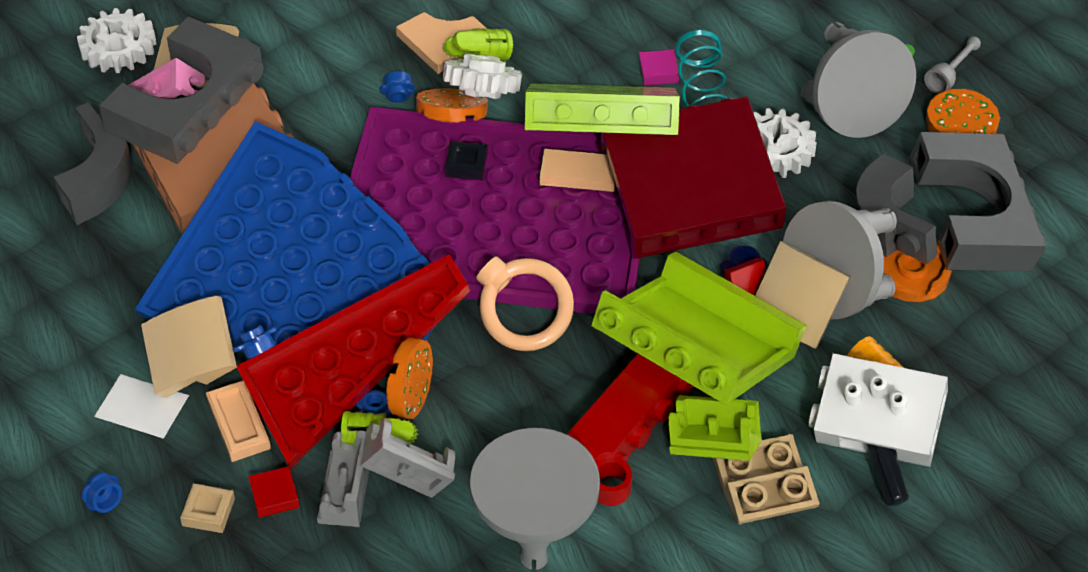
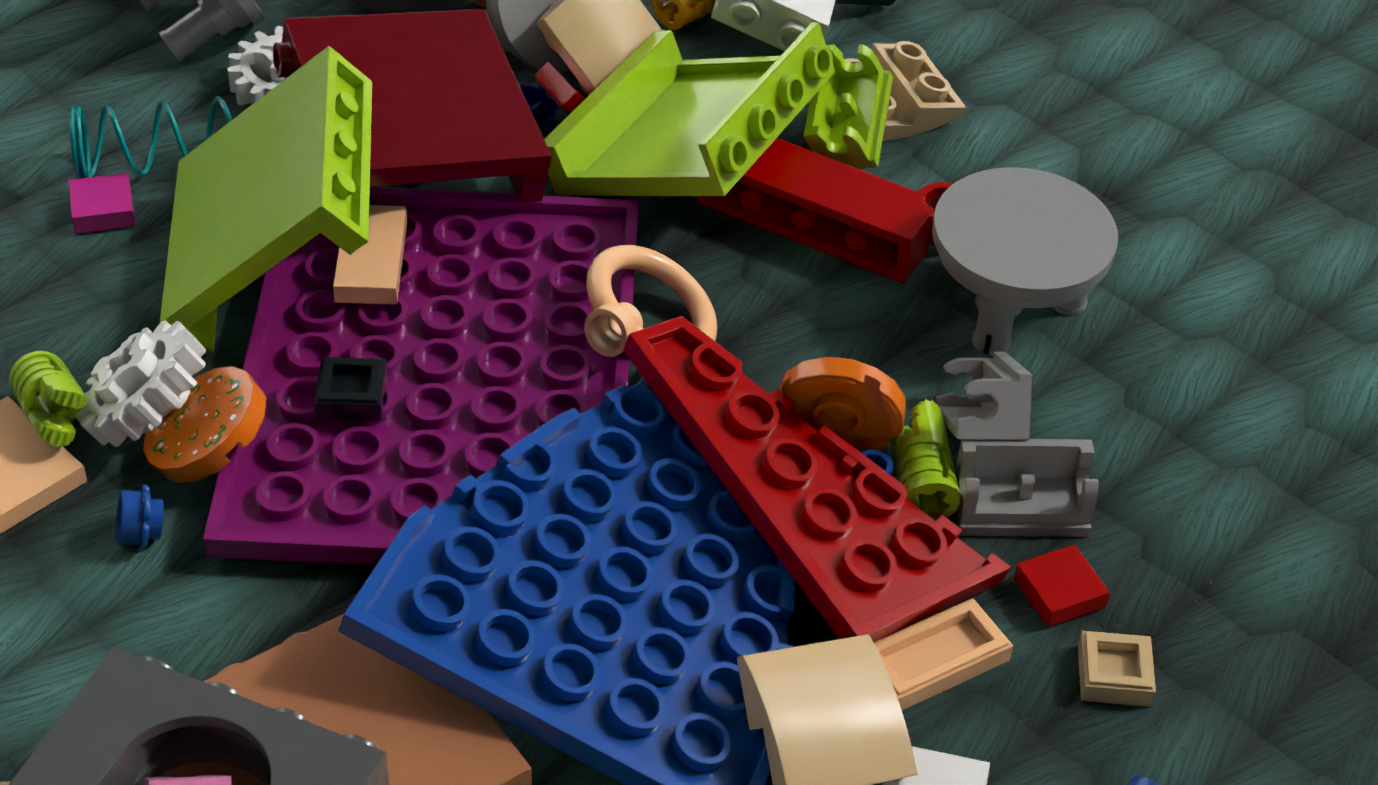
camera: 100 degrees left, 5 degrees down
blue plate [233,325,277,360] -> none

